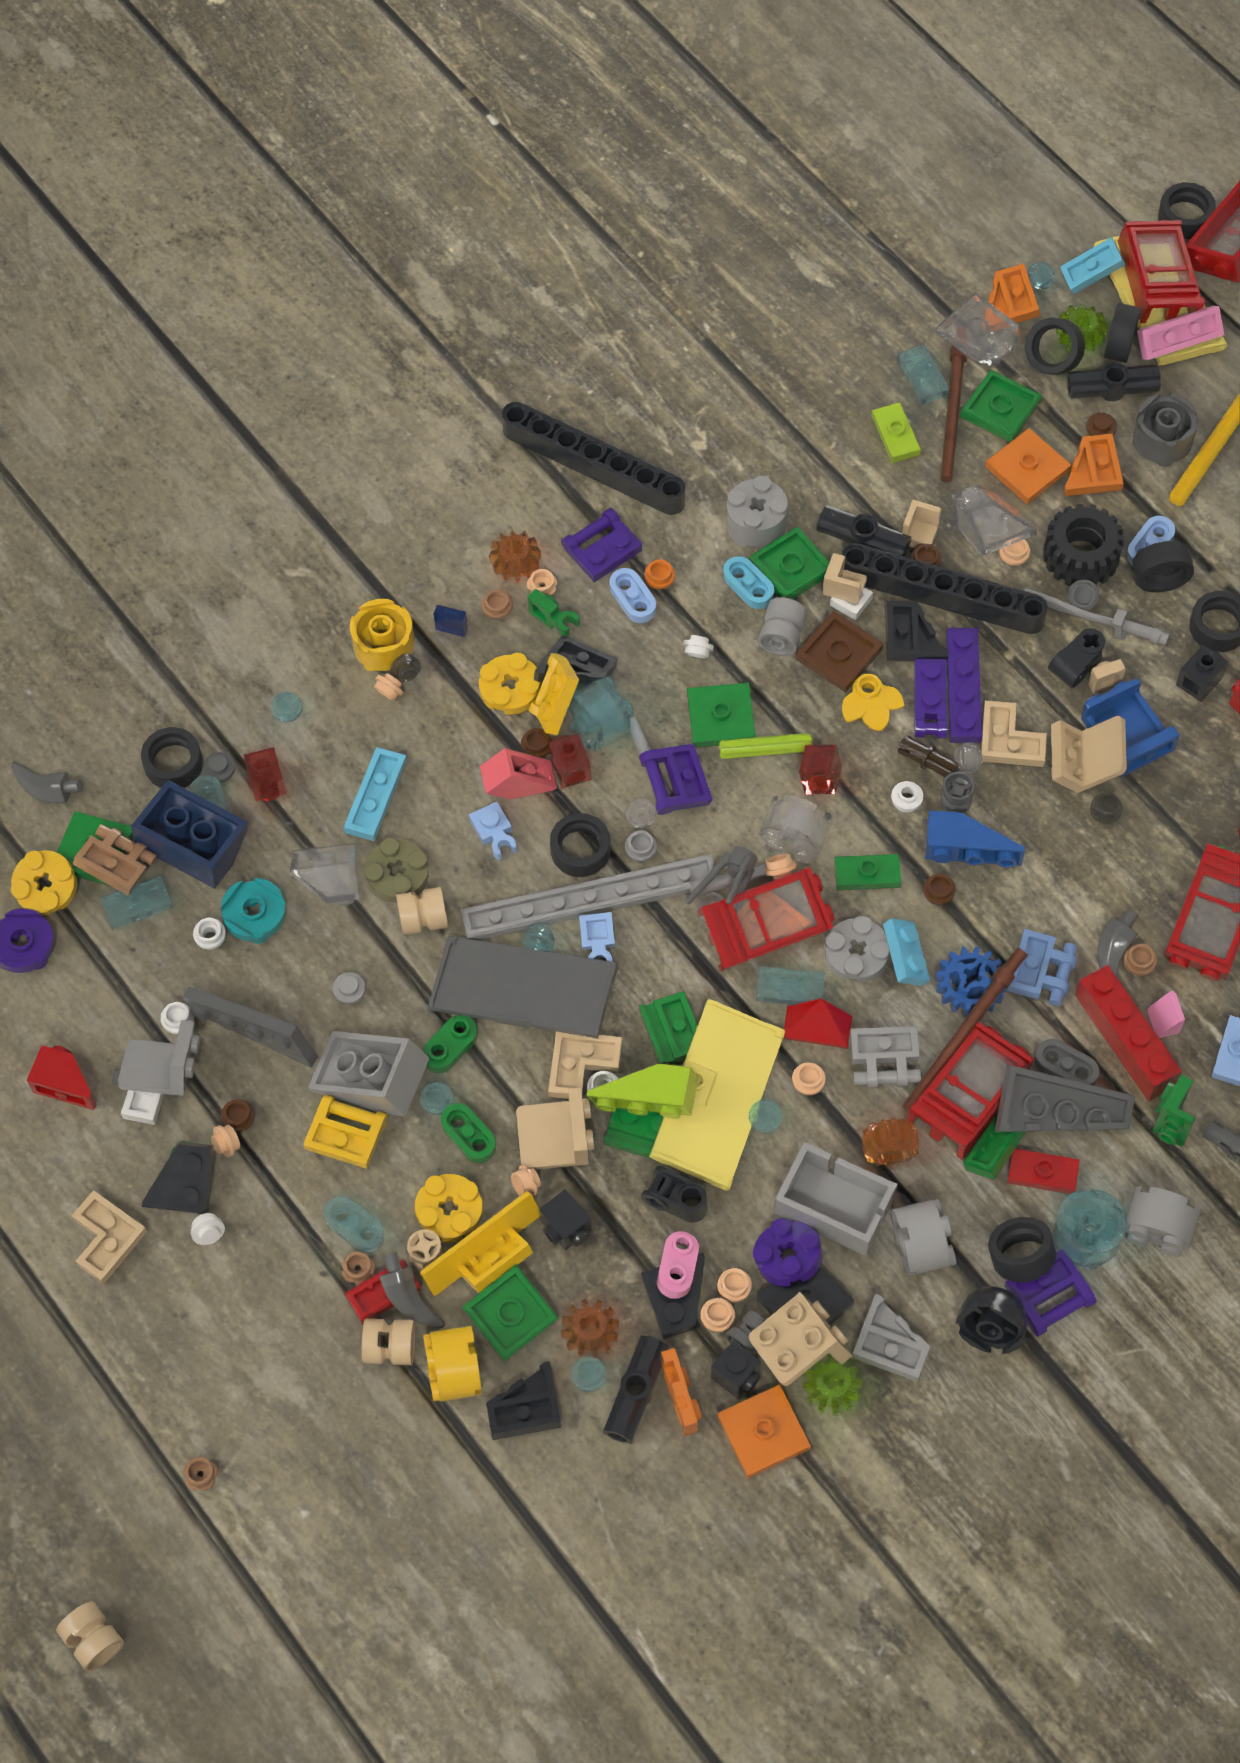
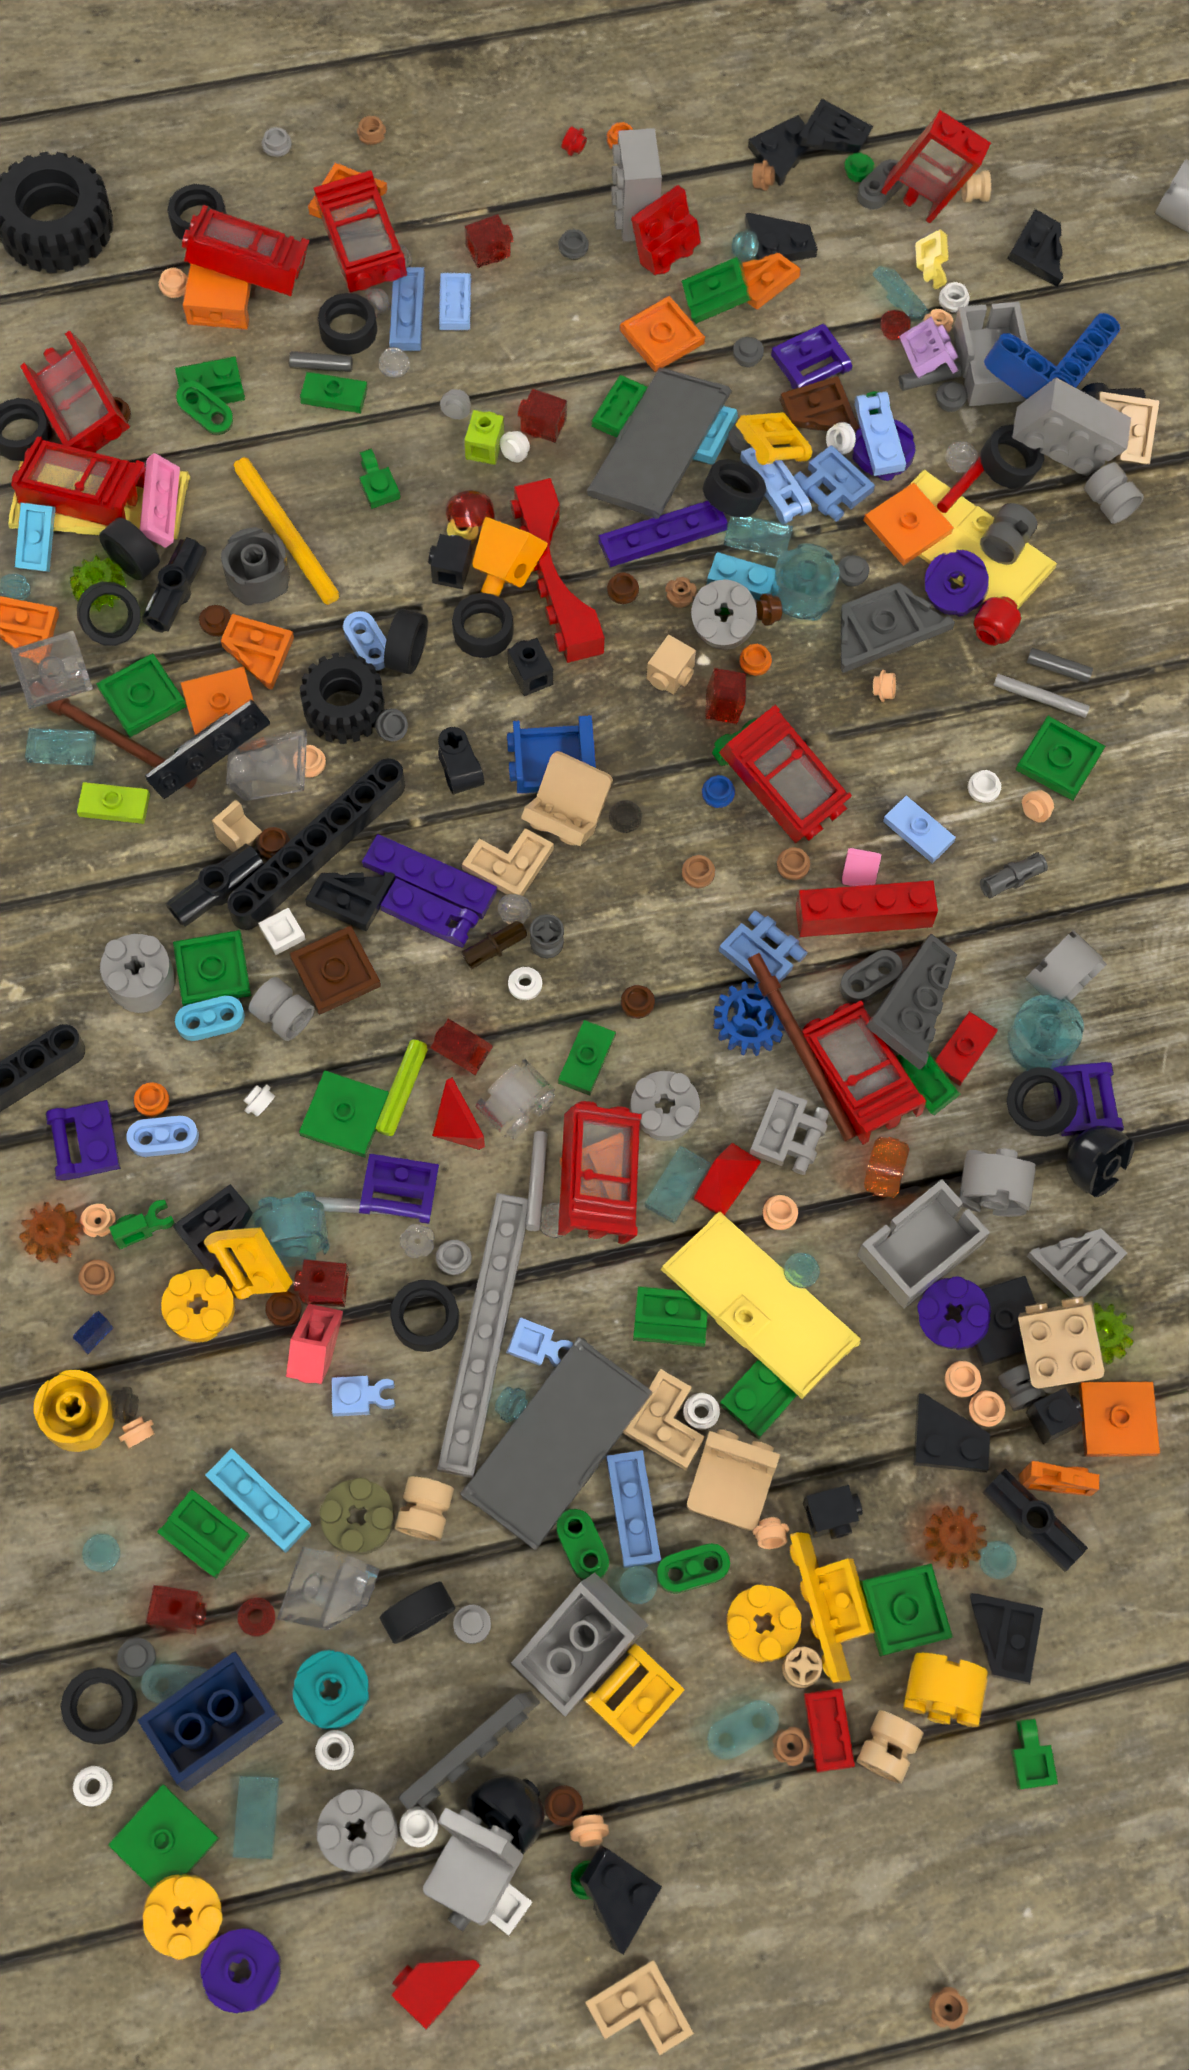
camera: 70 degrees left, 5 degrees up
dark grey bar [11,762,83,803] -> none
medium nougat plate [73,824,157,896] -> none
white plate [191,1213,225,1245] -> none
dark grey bar [379,1252,445,1328] -> none
lime slope [587,1064,698,1119] -> none
black piece [641,1166,708,1223] -> none
bright pink plate [657,1231,699,1299] -> none
dark grey plant [685,846,758,914] -> none
light nougat plate [764,853,797,880] -> none
tan panel [823,553,867,604] -> none
yellow plate [842,674,904,731] -> none
medium azure plate [883,918,930,986] -> none
blue slope [925,810,1025,868] -> none
light grey sword [1024,588,1169,645] -> none
tan plate [1088,659,1126,694] -> none
dark grey bar [1098,909,1139,979] -> none
green bracket [1153,1074,1195,1147] -> none
none -> white plate [73,1766,113,1807]
none -> black bracket [145,700,270,799]
none -> green plate [157,1489,250,1579]
none -> clear red plate [237,1598,276,1637]
none -> light grey brick [317,1789,398,1873]
none -> black tyre [379,1581,456,1644]
none -> red slope [432,1077,485,1150]
none -> black cylinder [467,1775,545,1854]
none -> medium blue plate [606,1450,661,1568]
none -> medium nougat plate [682,855,715,888]
none -> blue plate [702,775,735,808]
none -> green plate [1011,1719,1058,1790]

